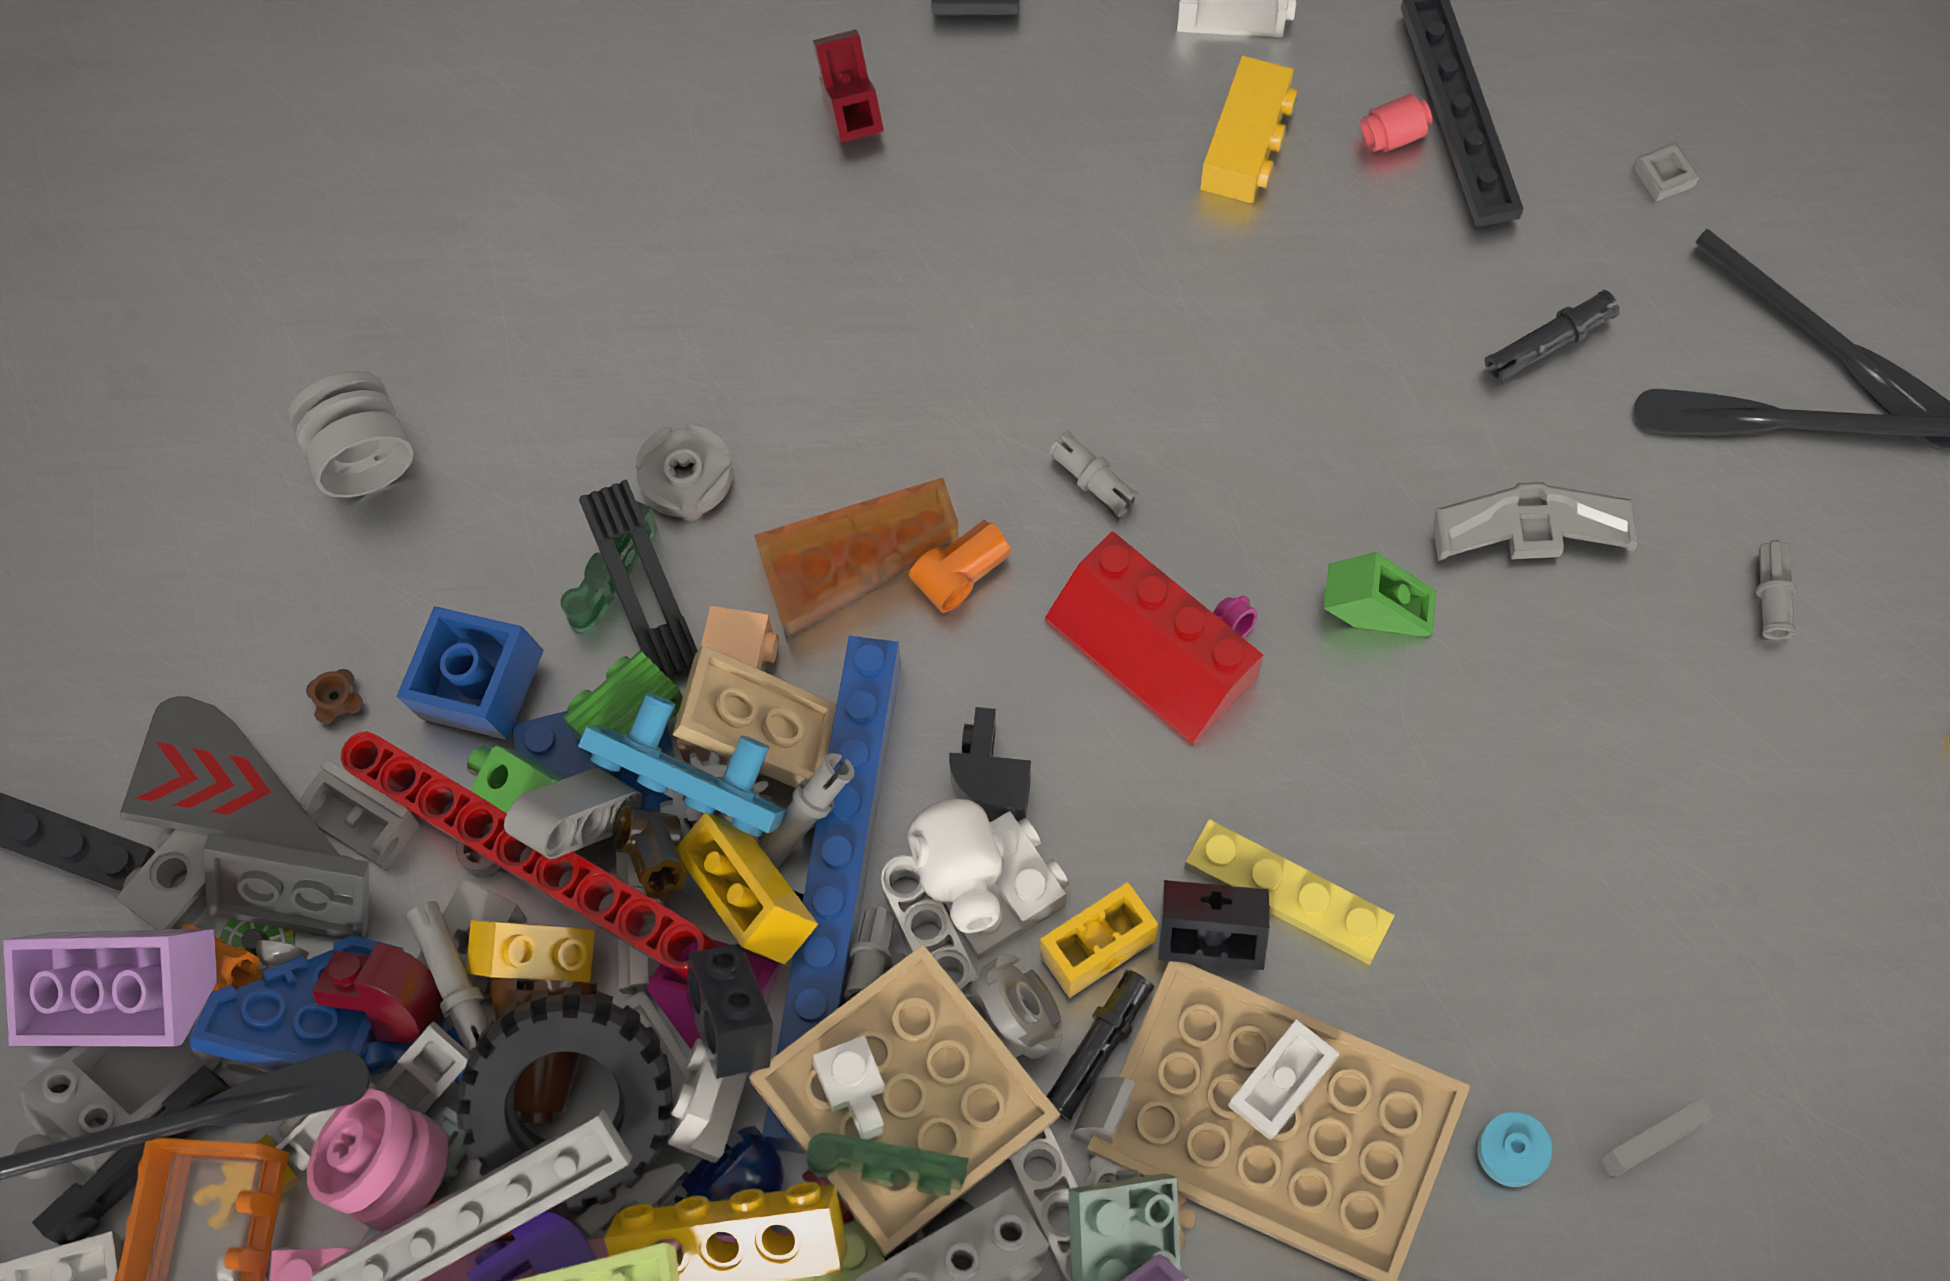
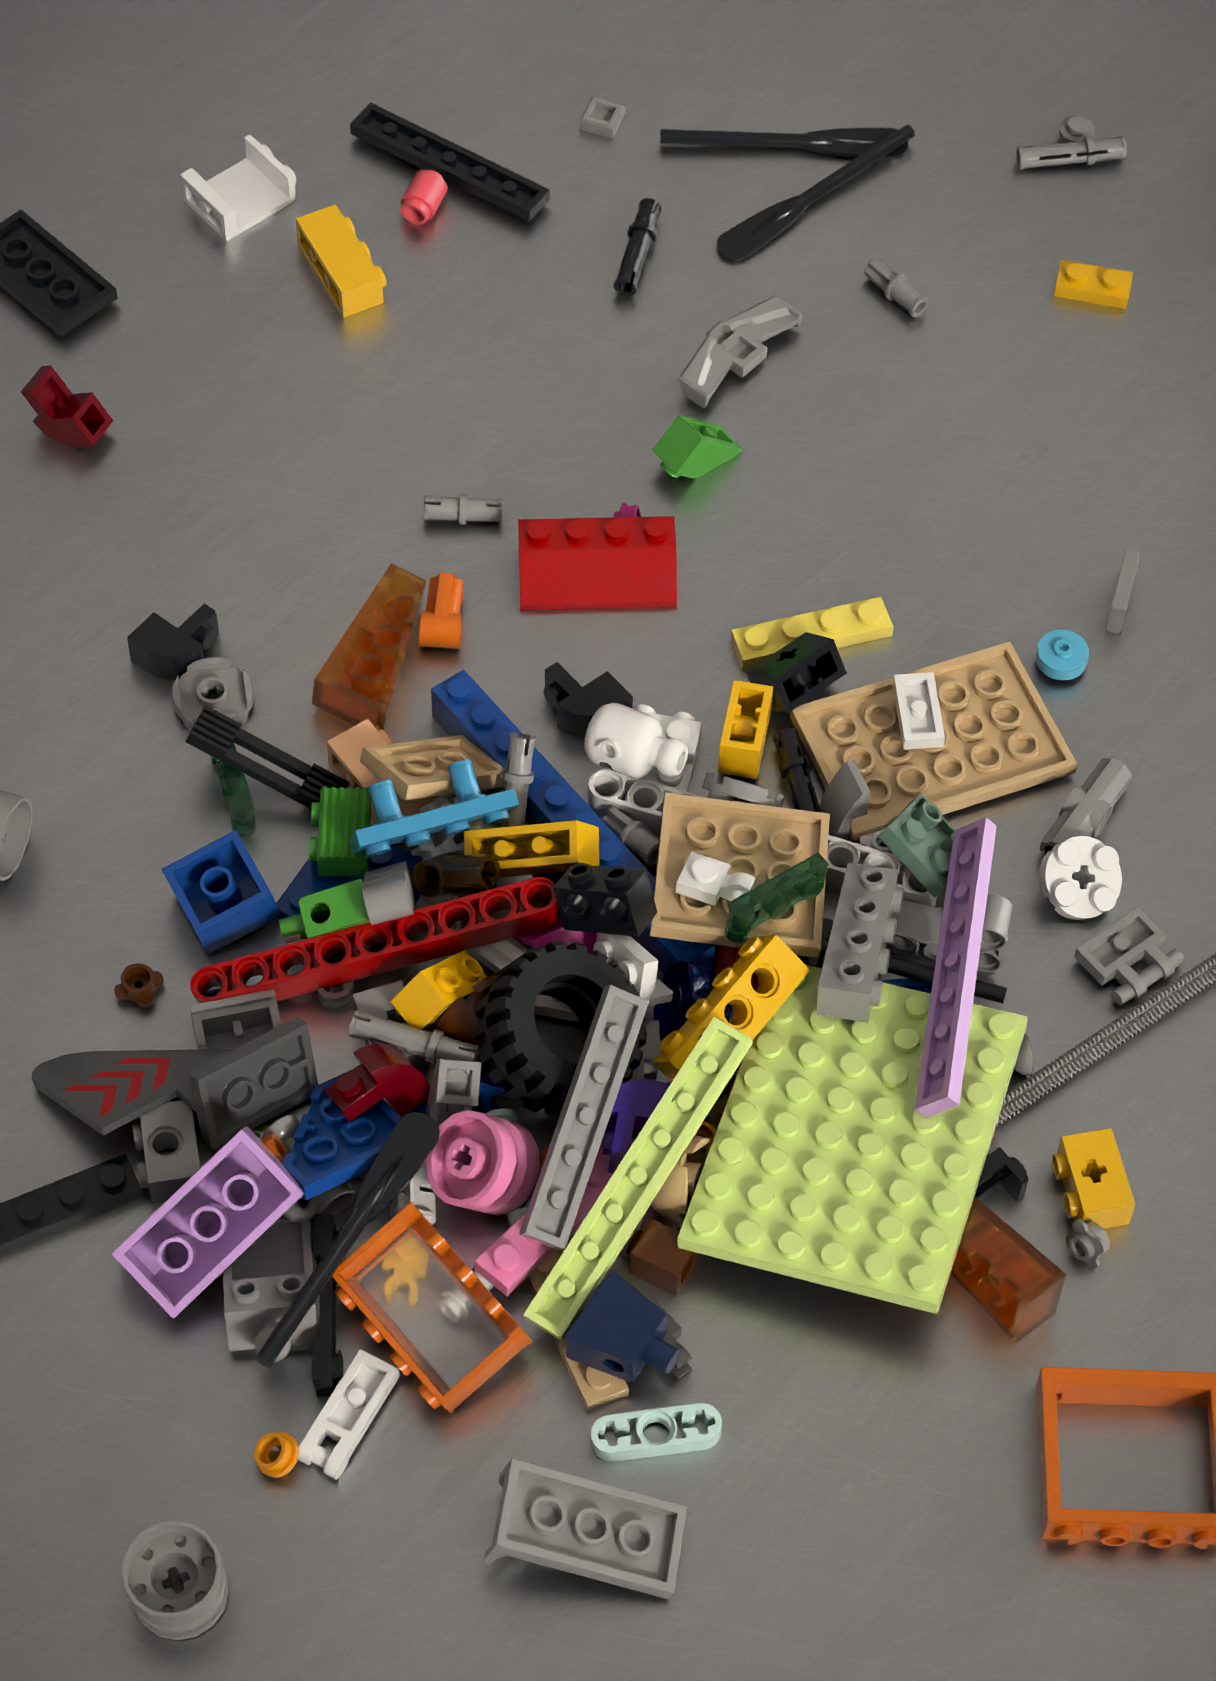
camera: 50 degrees left, 10 degrees down
none -> black brick [127,603,219,680]

